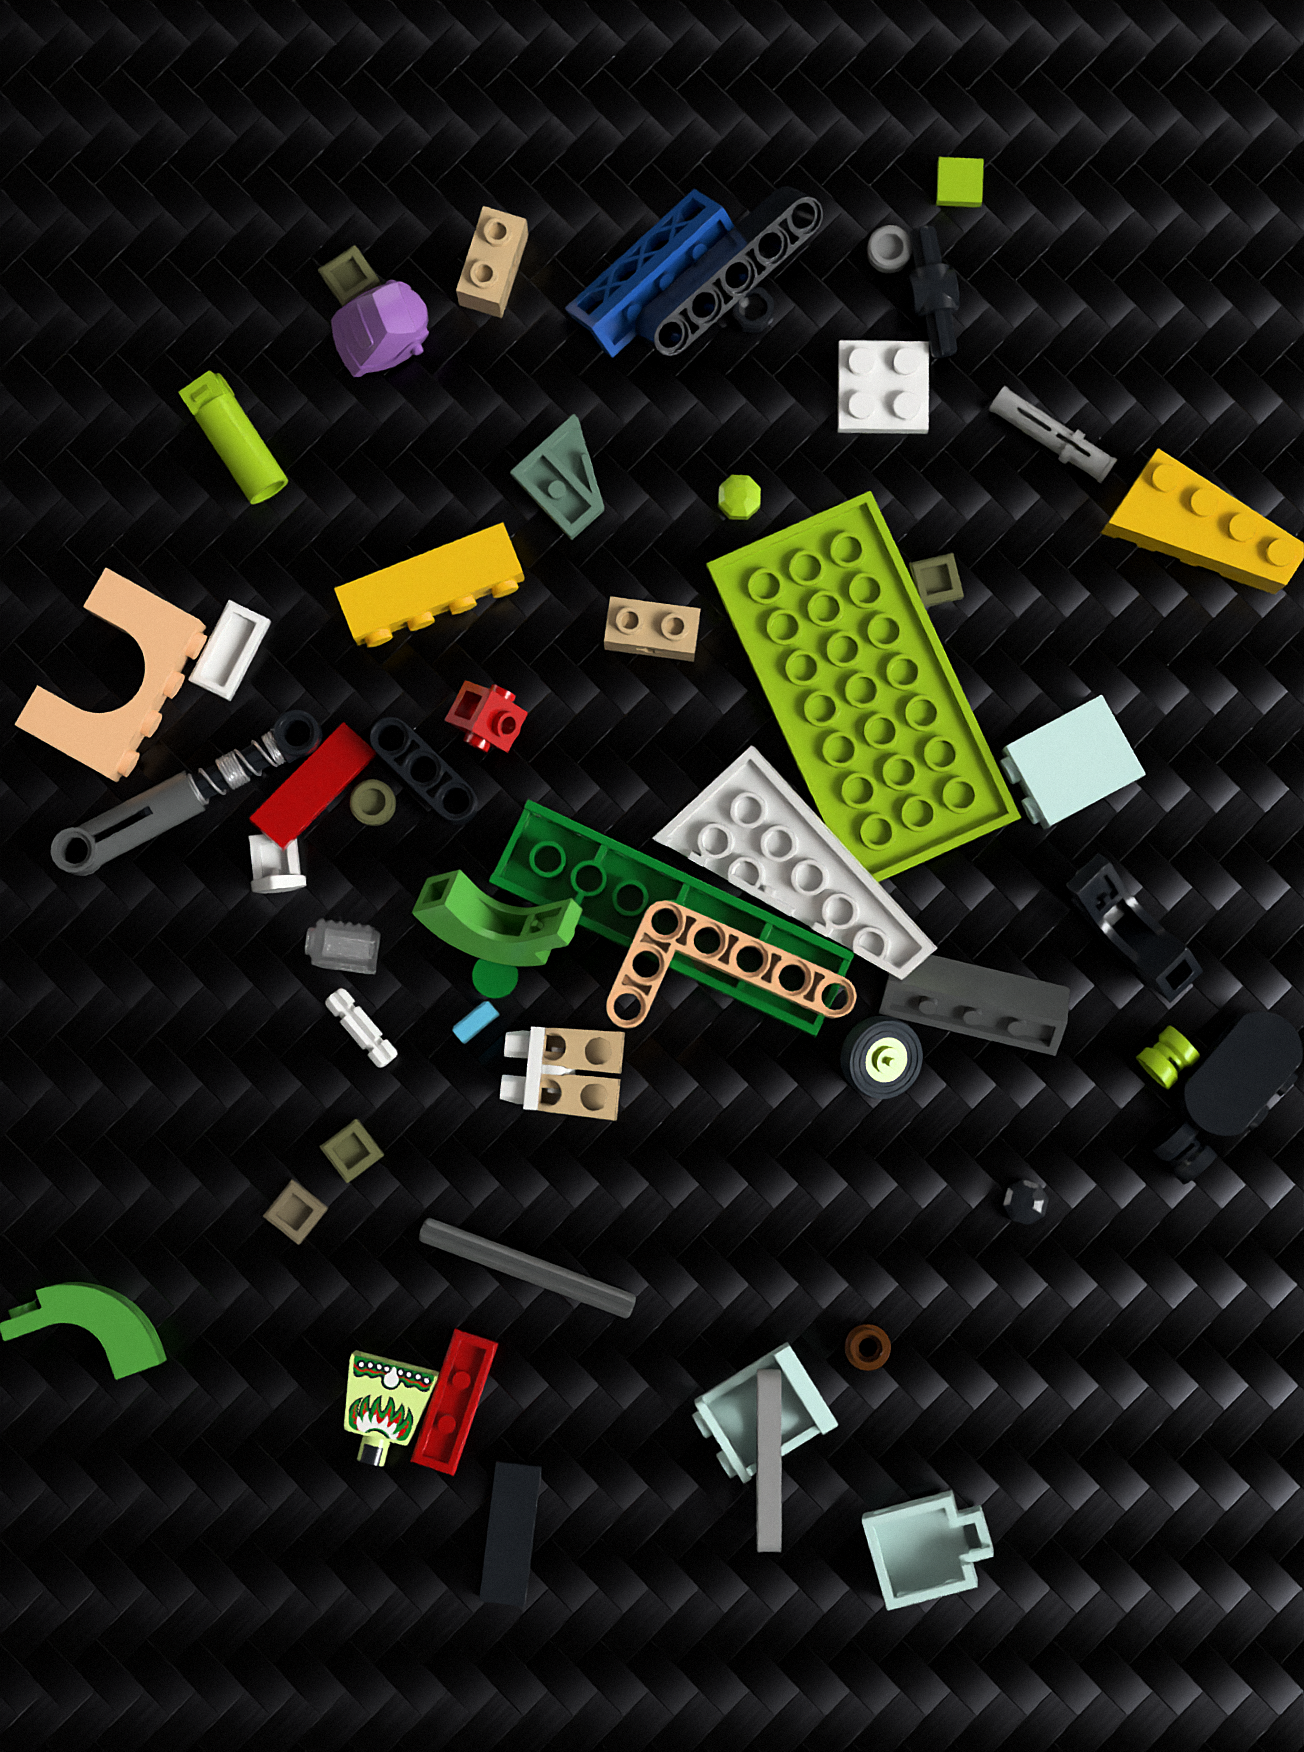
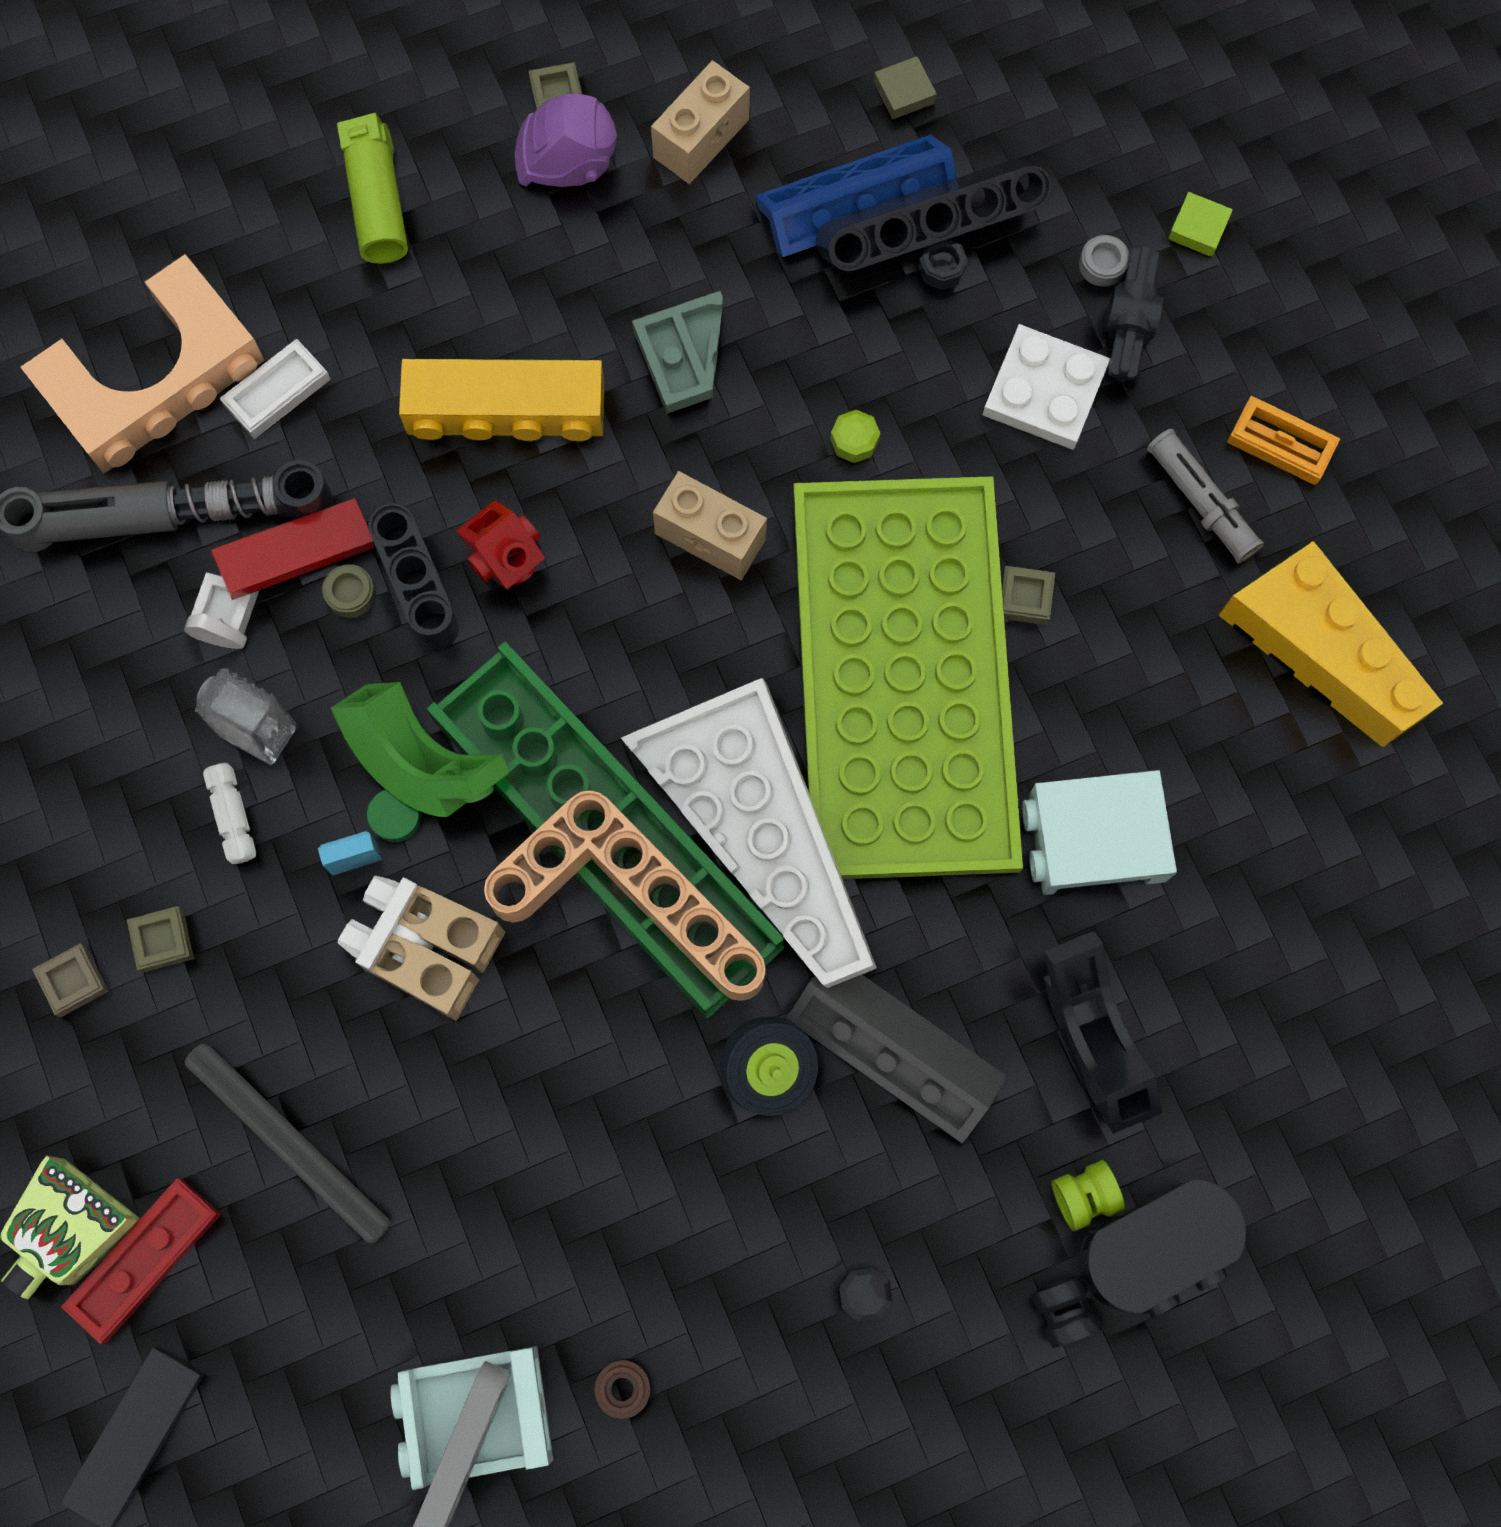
camera: 20 degrees right, 10 degrees down
none -> olive tile [873,56,937,119]
none -> light orange tile [1227,396,1340,486]

